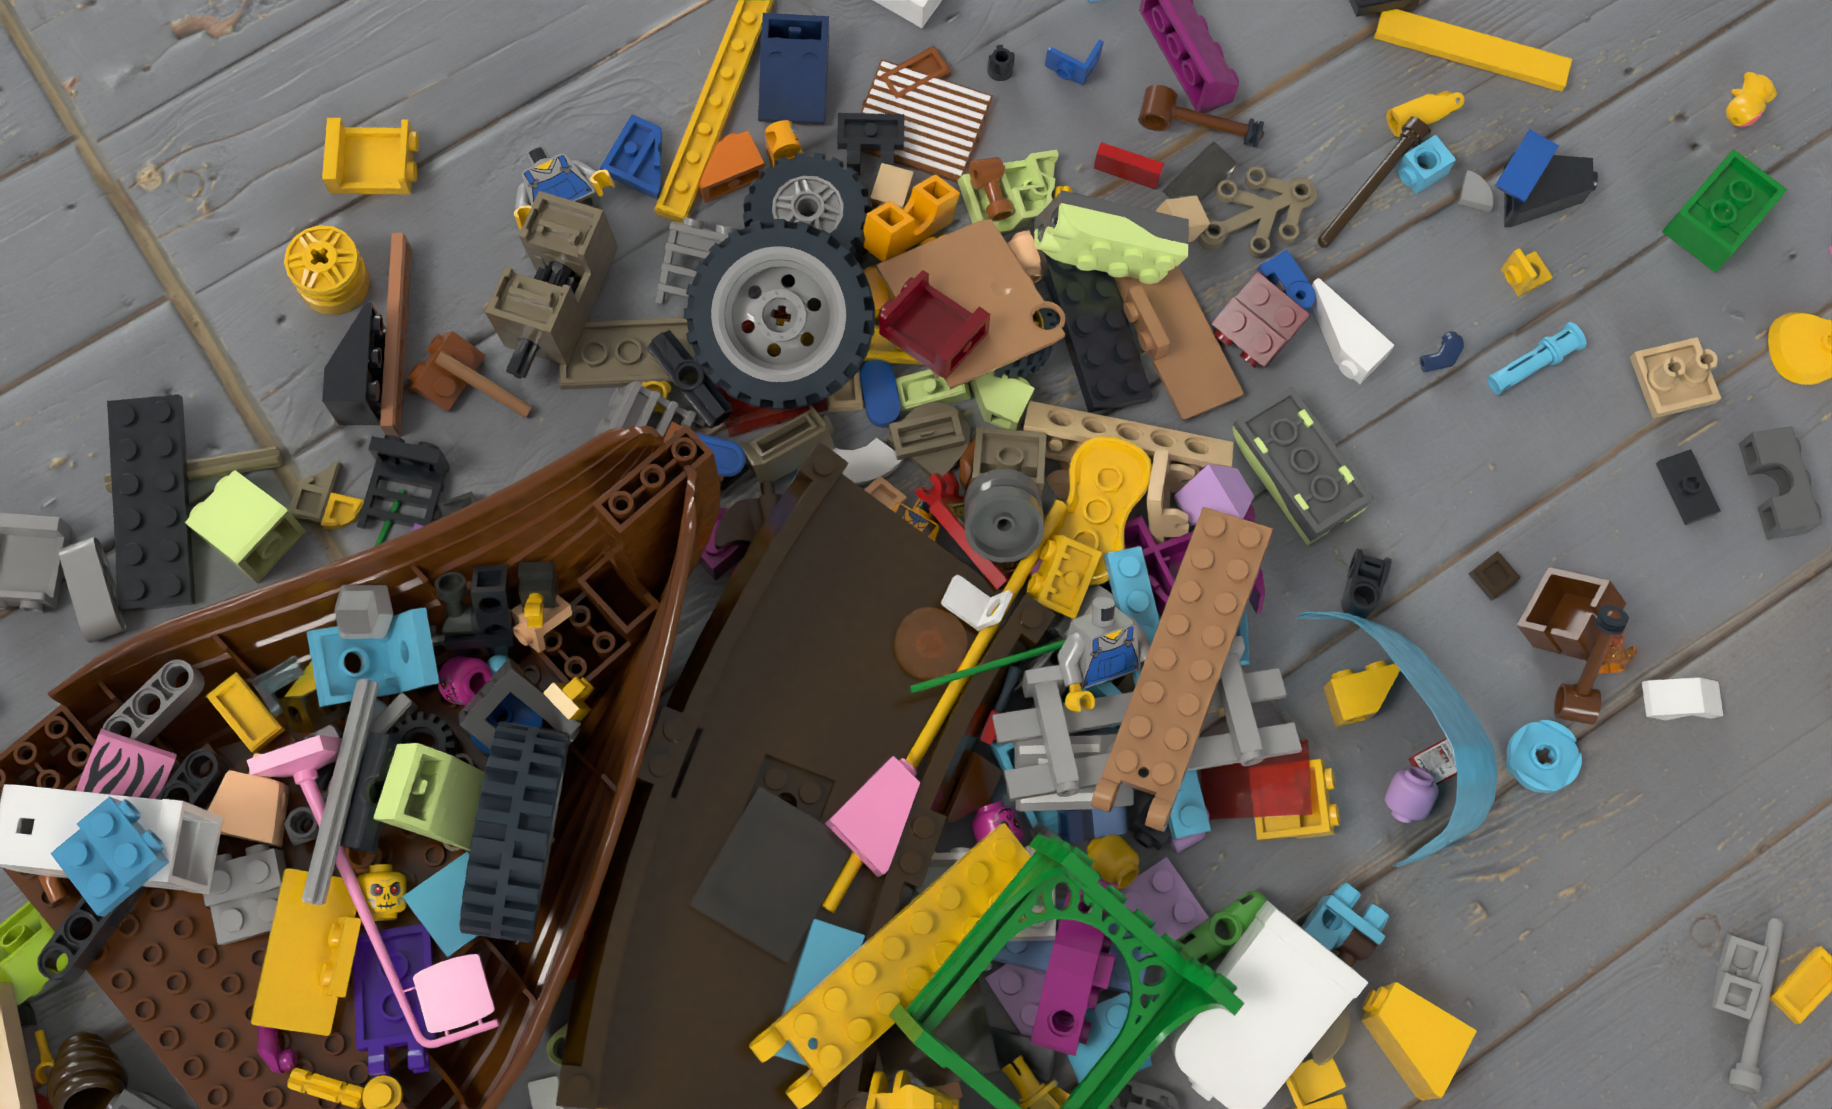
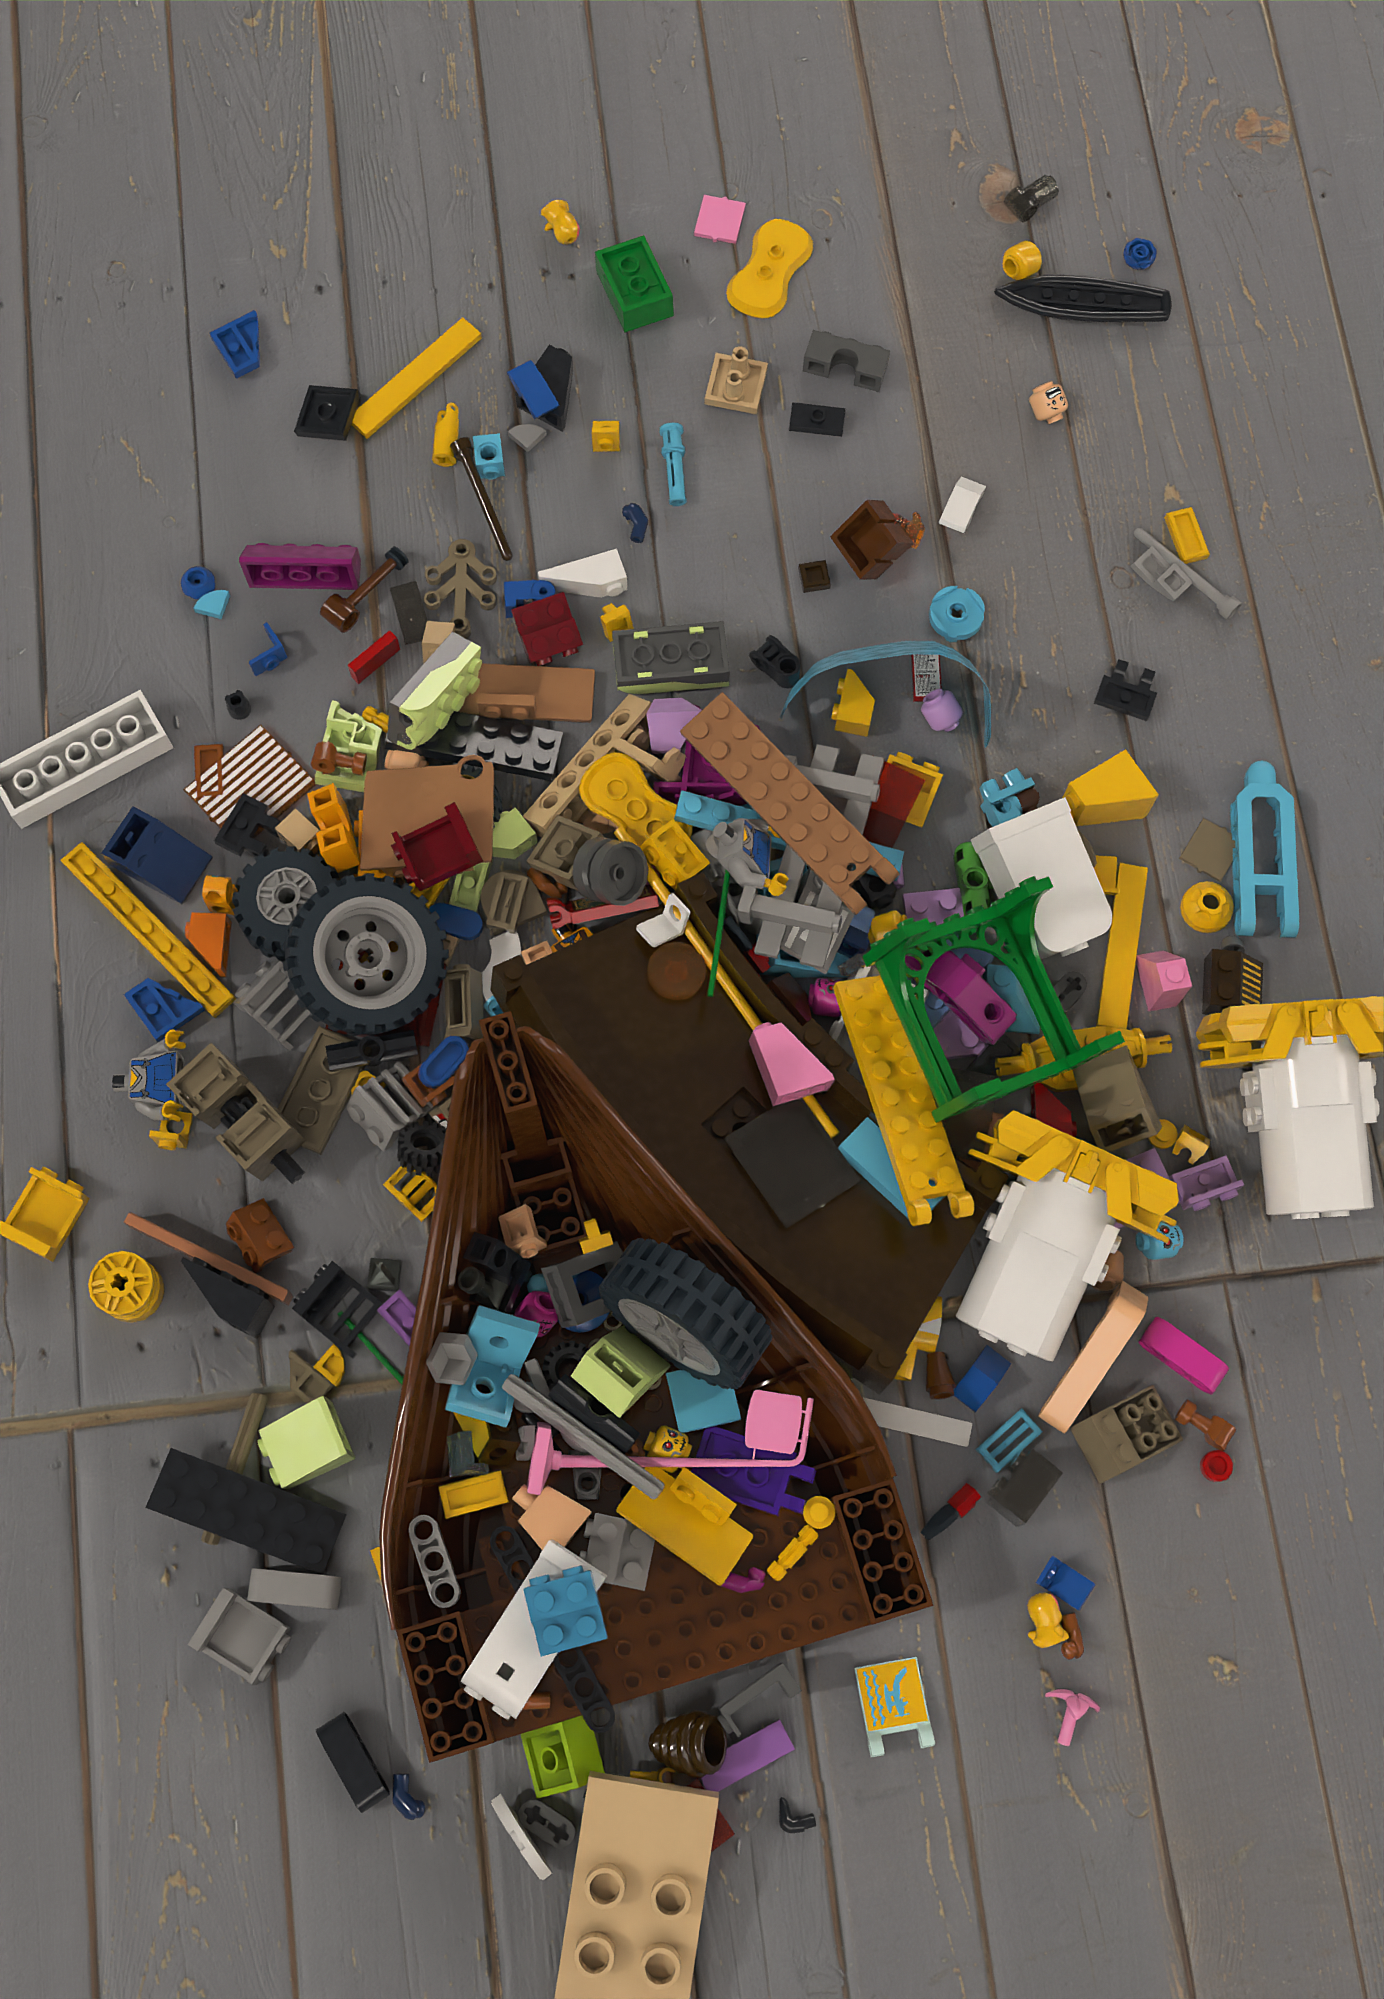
camera: 60 degrees left, 0 degrees up
bright pink tile [75,729,177,799] -> none
medium nougat bar [434,351,532,418] -> none
pearl dark grey piece [518,562,559,628] -> none
reddish brown piece [1554,605,1629,725] -> none
none -> yellow bracket [149,1111,193,1150]
none -> yellow tile [600,603,634,642]
none -> black plate [1094,659,1157,721]

